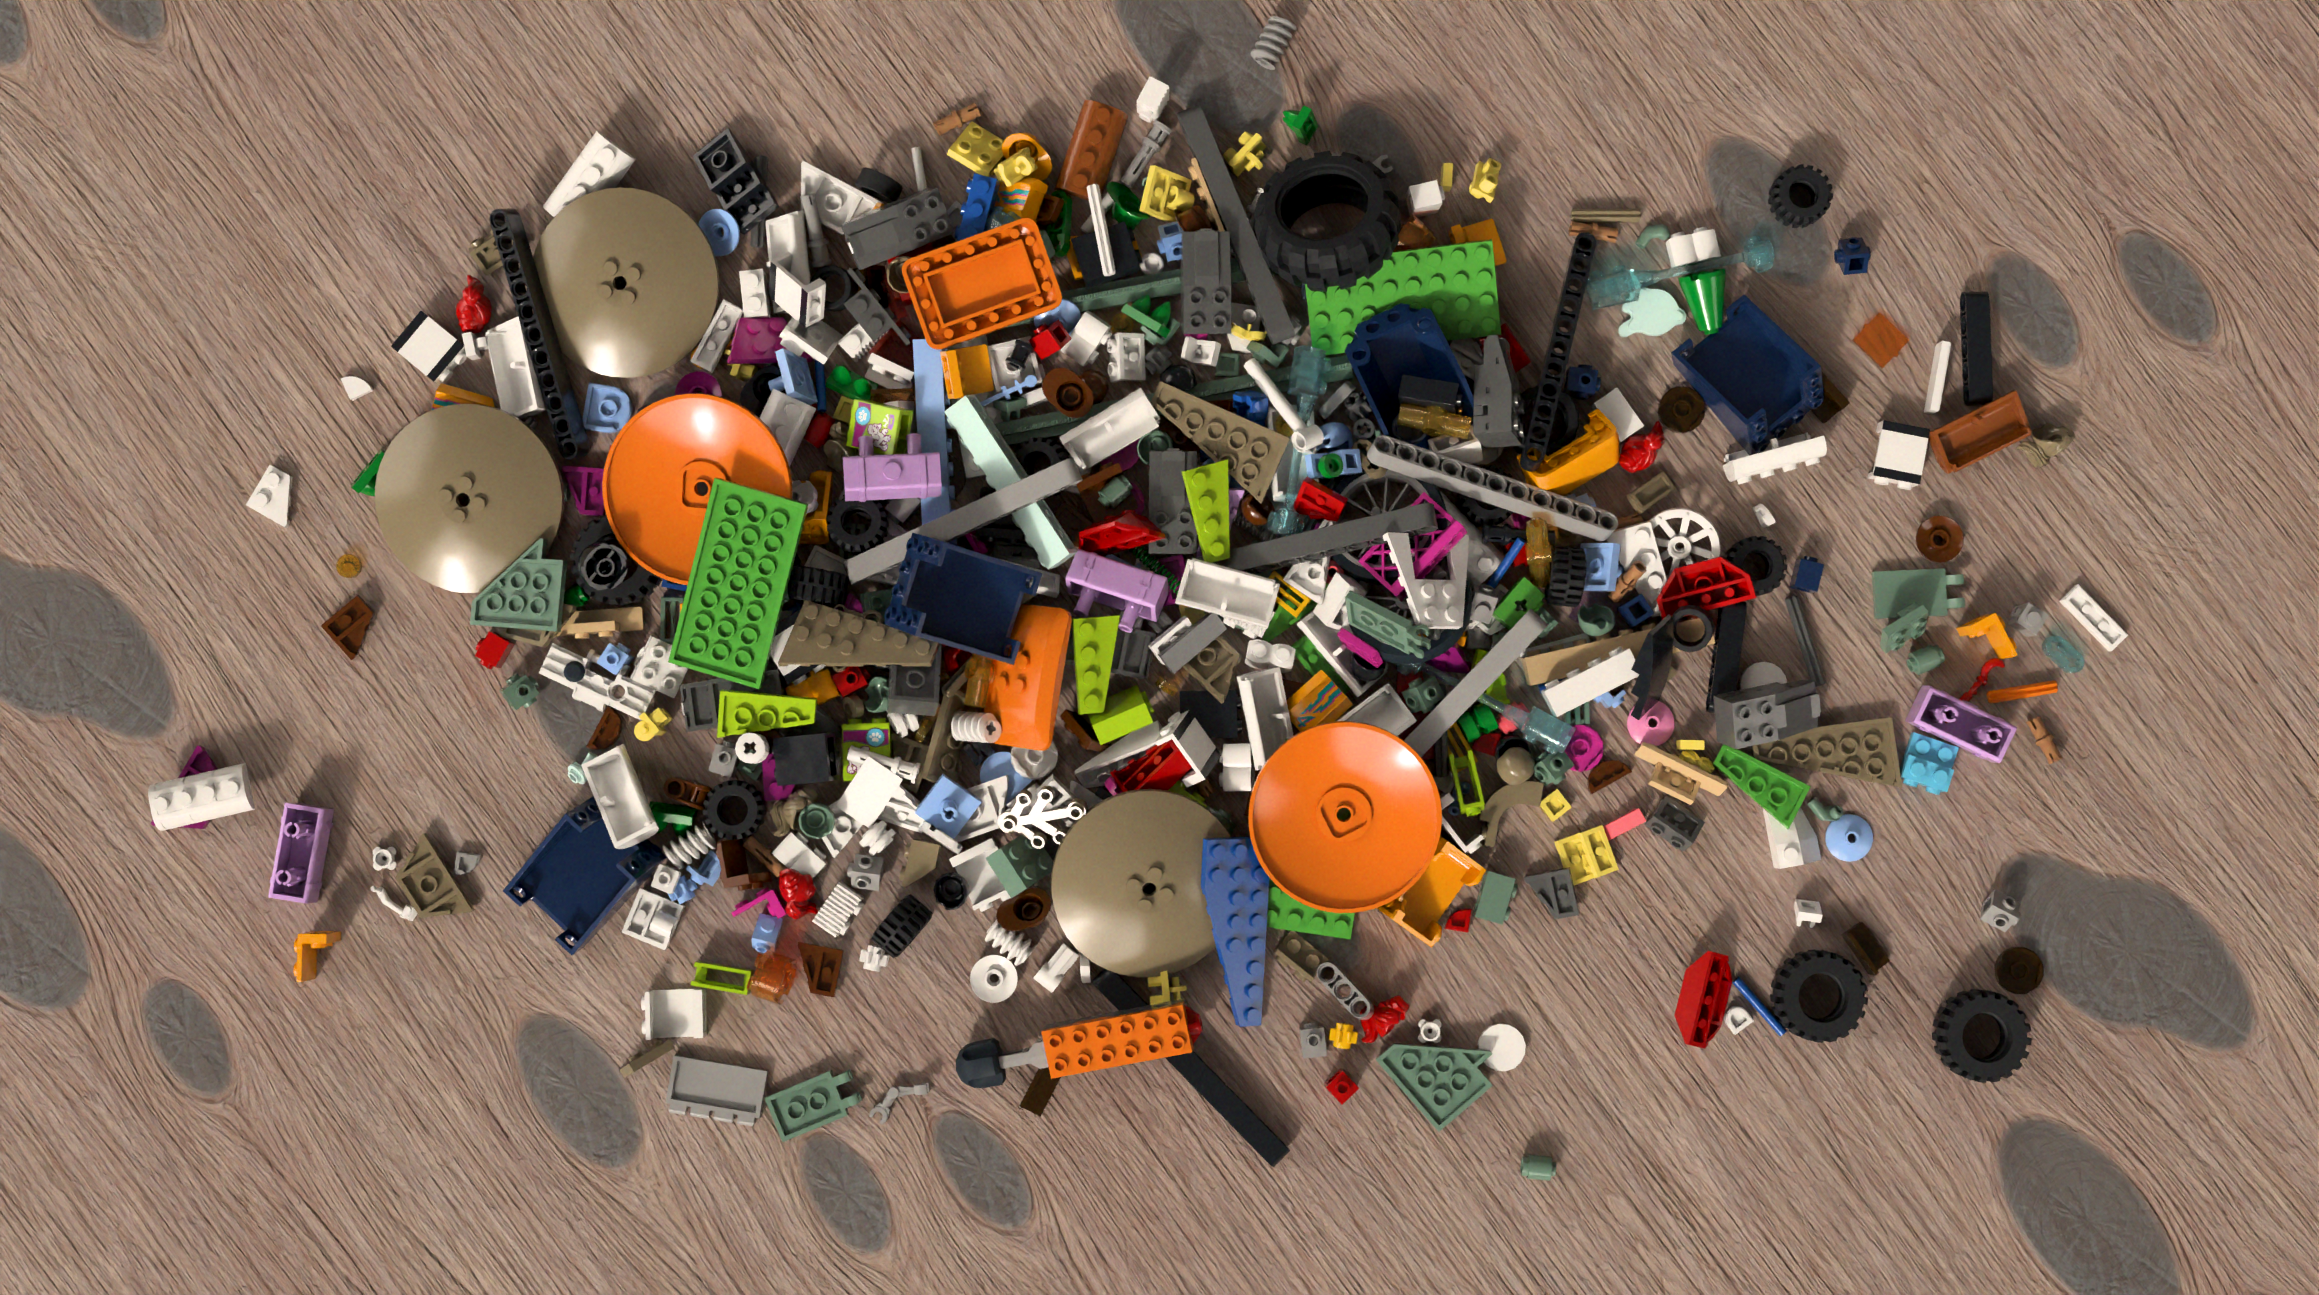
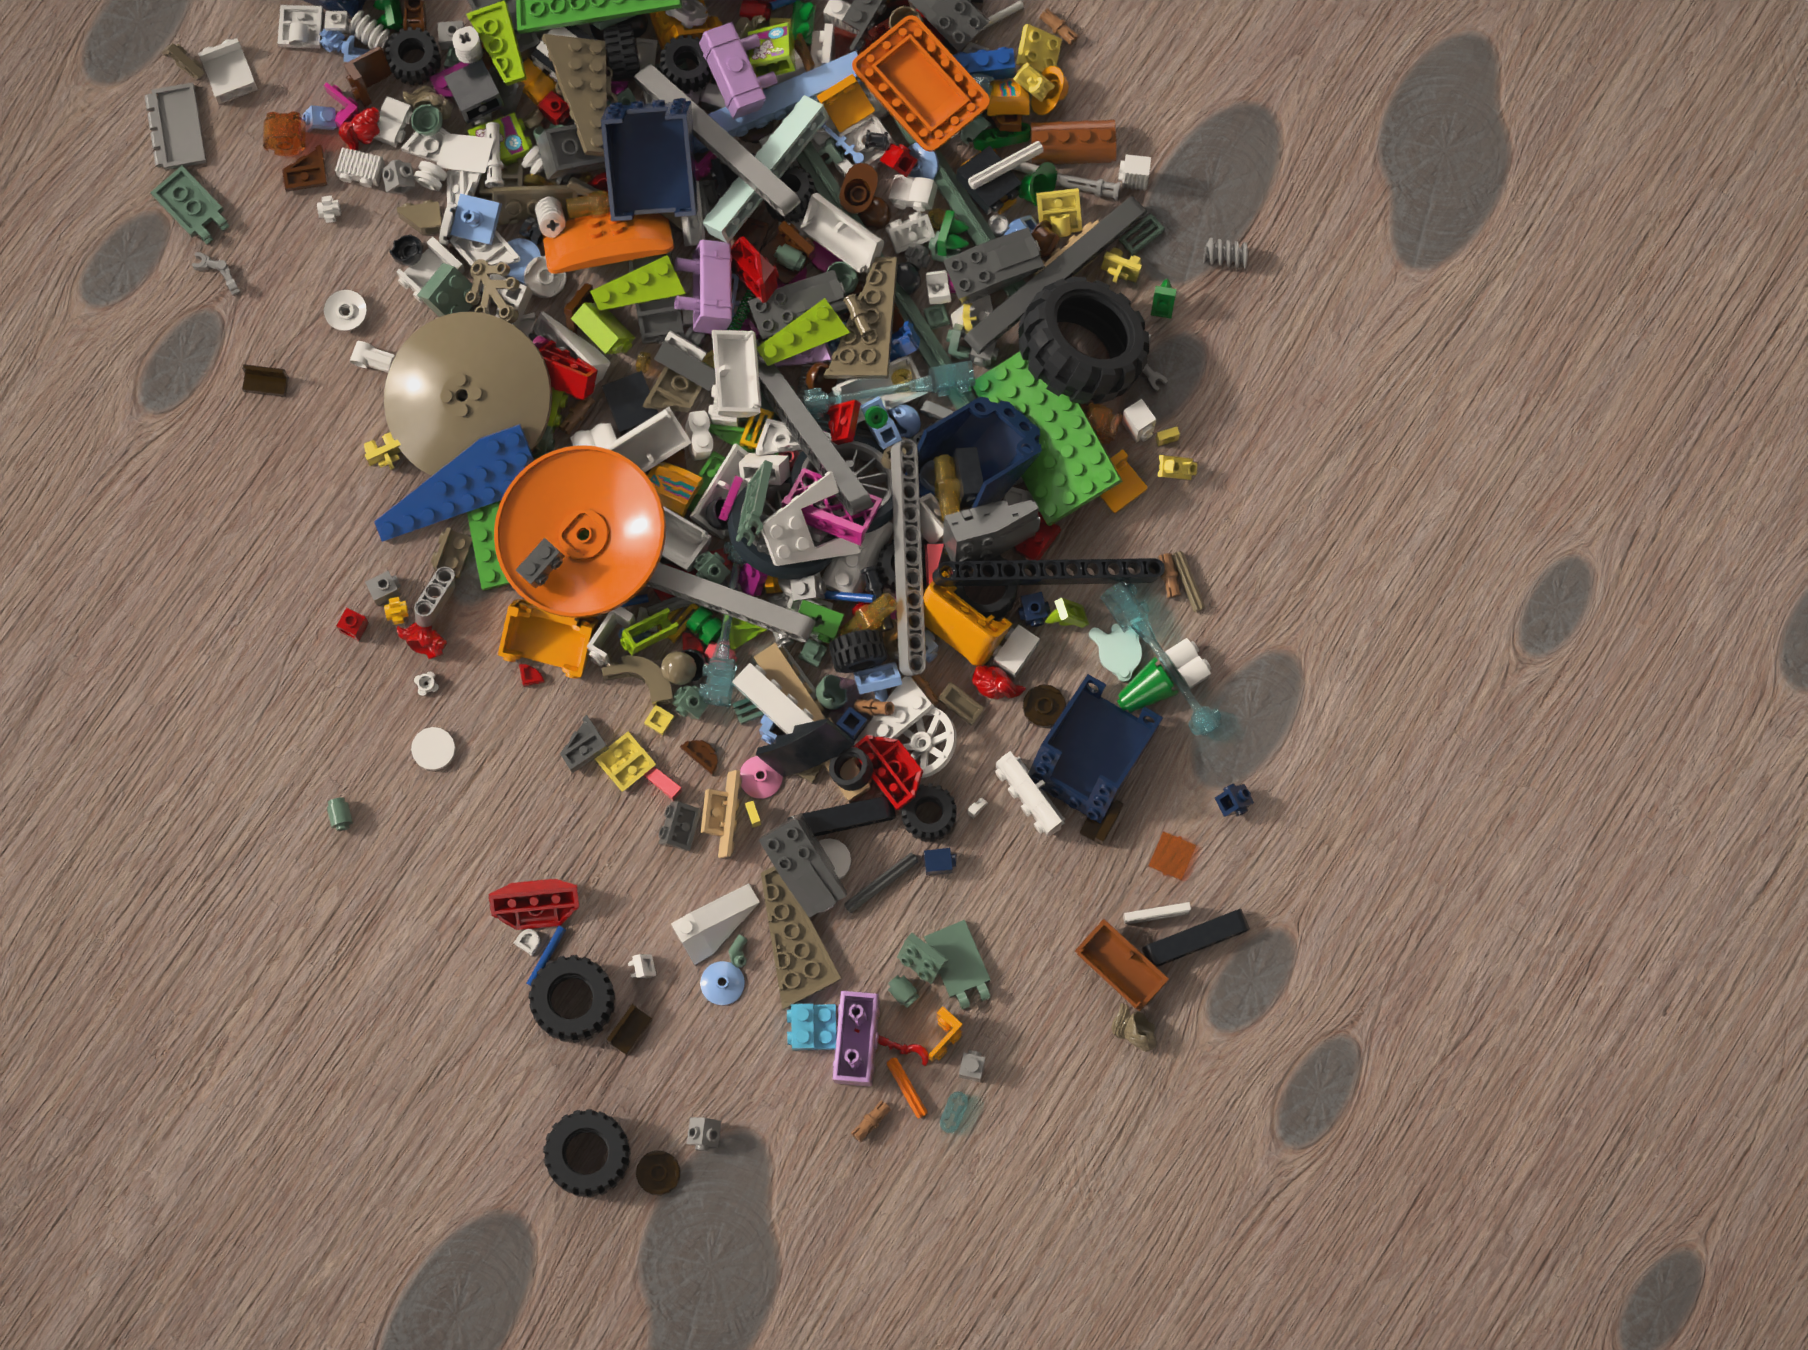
camera: 70 degrees right, 10 degrees down
lime window [691,960,757,995] -> none
medium nougat pin [742,835,787,878] -> none
black tyre [872,894,933,958] -> none
orange piece [956,998,1203,1088] -> none
white piece [985,919,1037,966] -> none
reddish brown piece [996,888,1051,931] -> none
white tile [1080,952,1091,983] -> none
black beam [1091,969,1290,1168] -> none
white panel [1155,710,1221,787] -> none
white piece [1244,358,1324,452] -> none
sand green wing [1376,1043,1493,1132] -> none
sand green brick [1472,870,1518,925] -> none
dark pink tile [1556,725,1603,772] -> none
sand green arm [1635,224,1670,249] -> none
light yellow piece [1679,750,1715,774] -> none
bright green wing [1713,744,1811,829] -> none
black tyre [1768,164,1833,228] -> none
white panel [1867,420,1930,490] -> none
reddish brown dish [1916,516,1964,563] -> none
white tile [2059,584,2128,652] -> none
none -> dark grey bracket [516,538,565,588]
none -> dark tan pin [843,294,874,337]
none -> coral piece [924,544,944,586]
none -> lime tile [1045,598,1089,628]
none -> sand green tile [1119,213,1165,256]

